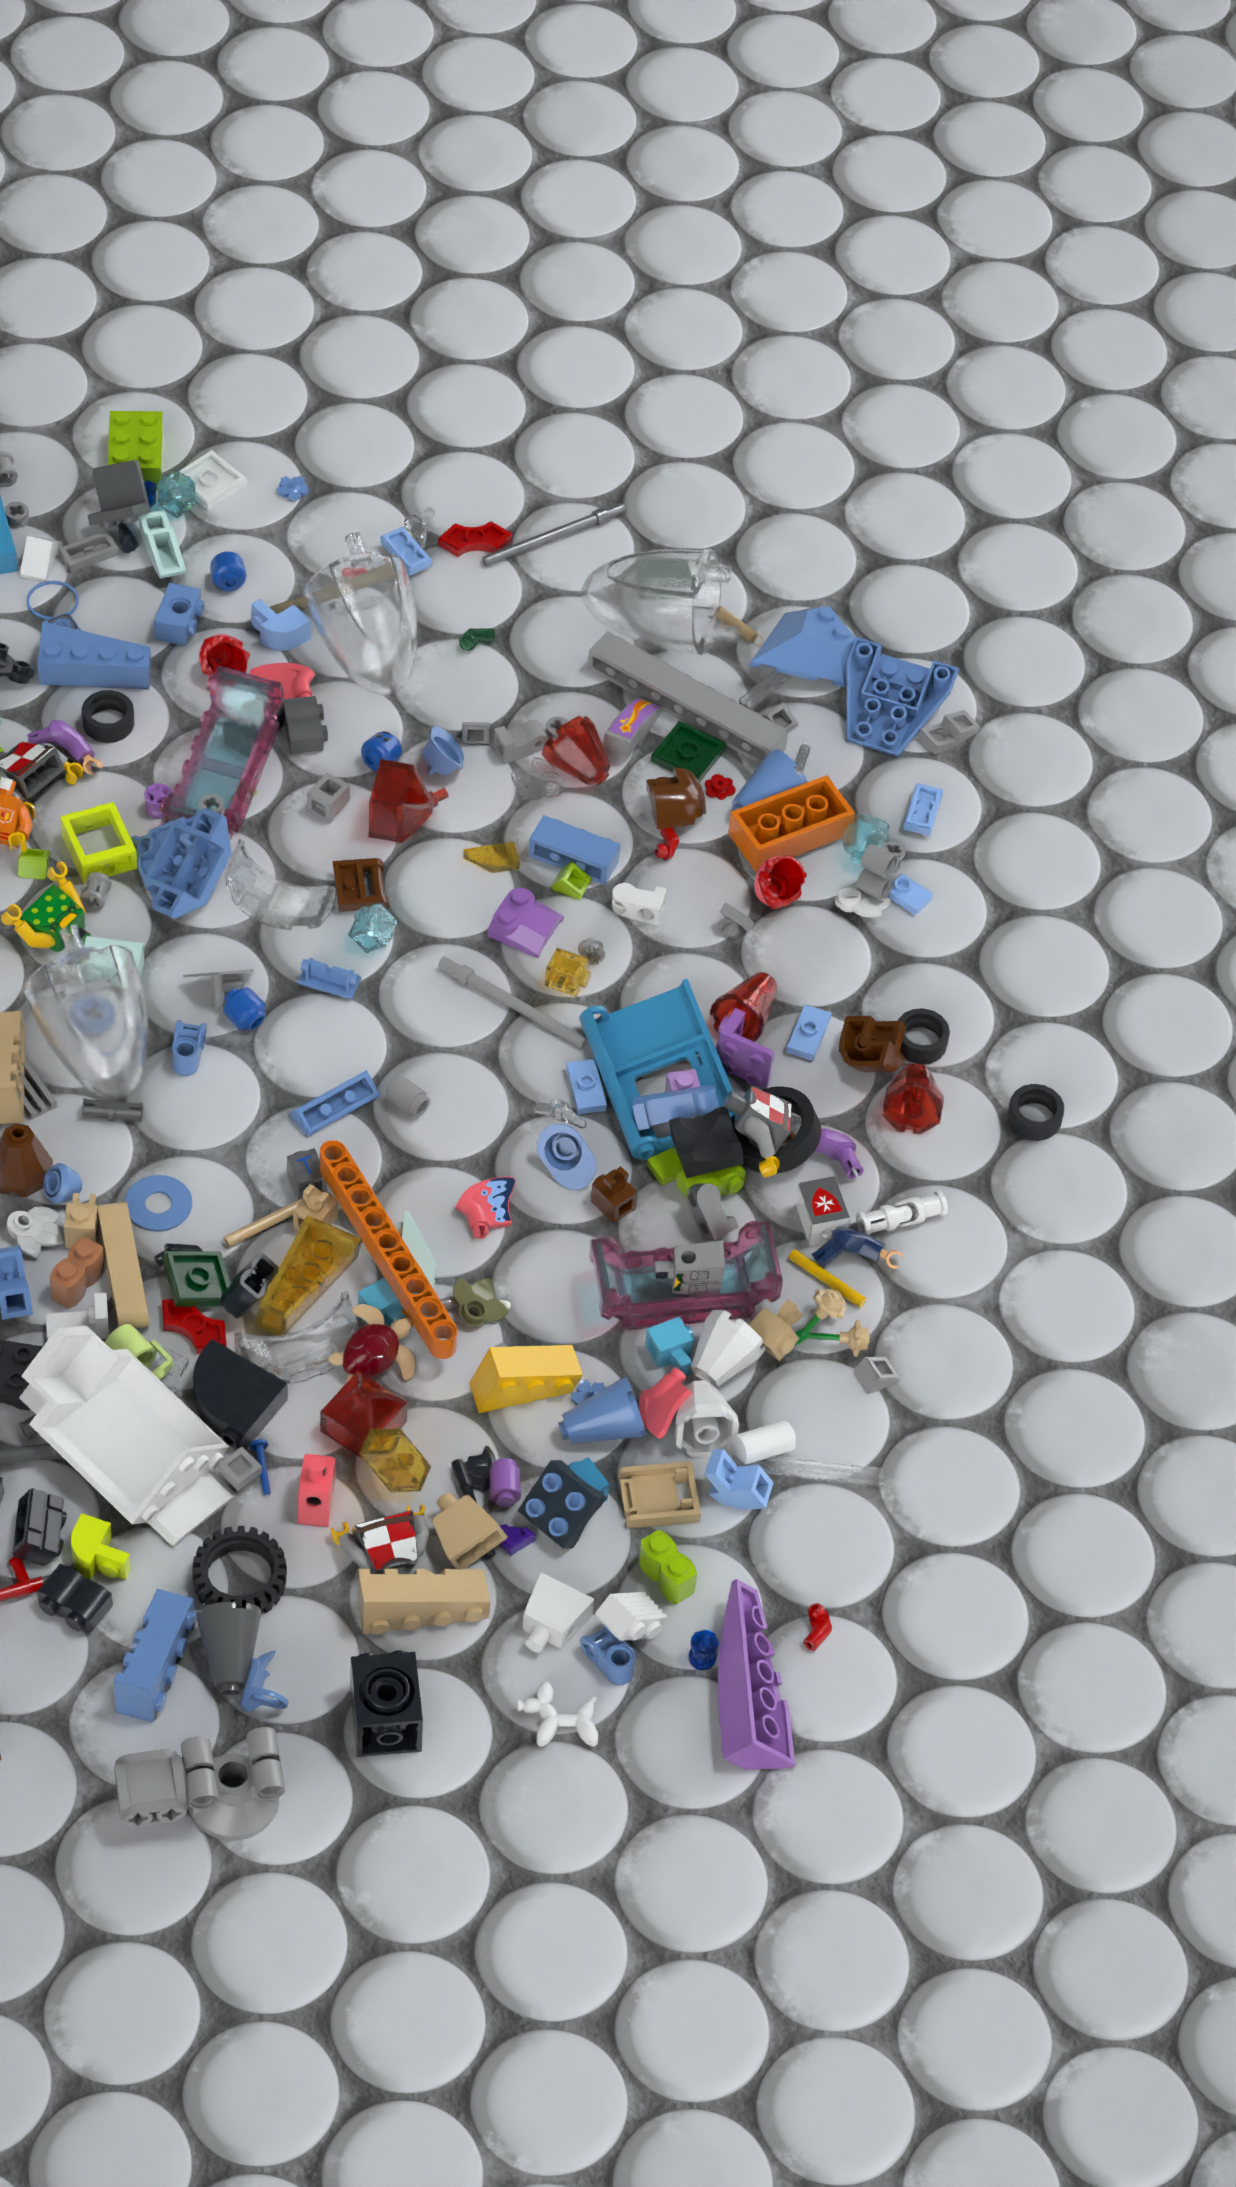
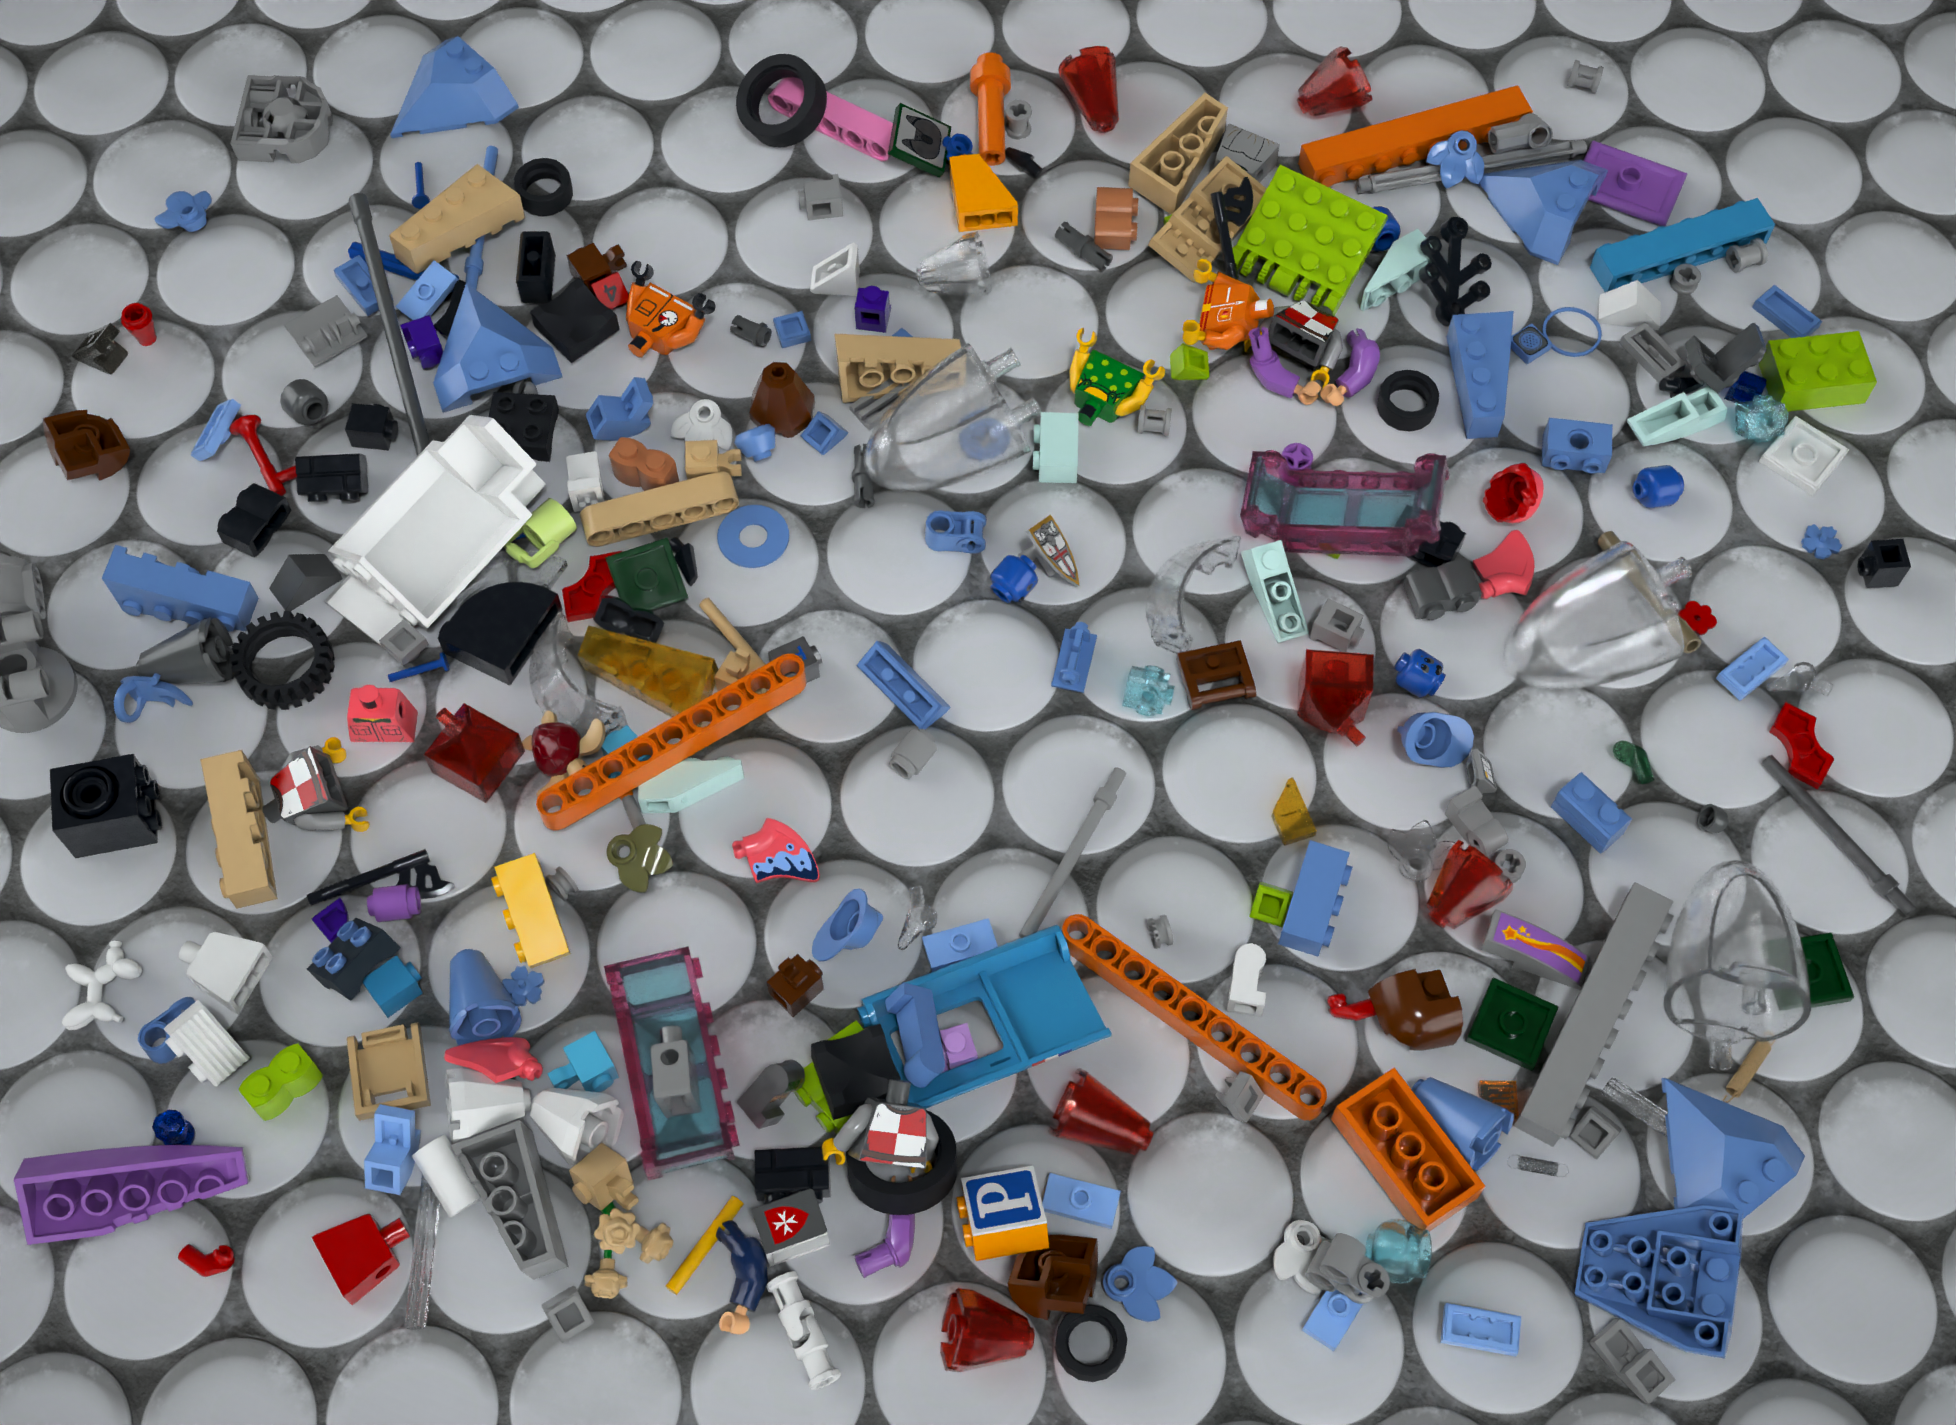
camera: 90 degrees right, 10 degrees up
neon yellow window [60,802,137,884] -> none
neon yellow brick [71,1513,131,1580] -> none
medium blue wedge [130,808,232,919] -> none
light grey bush [198,794,225,815] -> none
light blue brick [251,599,311,651] -> none
clear yellow brick [359,1428,431,1493] -> none
tan torso [432,1493,508,1569] -> none
medium lavender slope [487,888,564,958] -> none
clear yellow brick [545,948,591,997] -> none
red plant [705,774,736,800] -> none
medium lavender bracket [716,1008,775,1089] -> none
red hair [754,855,807,909] -> none
none -> dark grey slope [269,554,343,611]
none -> red torso [312,1214,410,1305]
none -> light grey wedge [450,1119,569,1280]
none -> black brick [755,1147,831,1205]
none -> medium blue slope [800,411,849,455]
none -> piece [956,1165,1049,1261]
none -> orange beam [1062,914,1327,1121]
none -> medium blue plate [1103,1246,1178,1322]
none -> light aqua slope [1241,540,1309,643]
none -> medium lavender arm [1249,327,1321,405]
none -> clear orange tile [1478,1080,1519,1119]
none -> medium blue brick [1551,772,1632,854]
none -> dark grey hinge [1698,804,1729,833]
none -> medium blue tile [1752,285,1822,338]
none -> black brick [1857,539,1911,588]

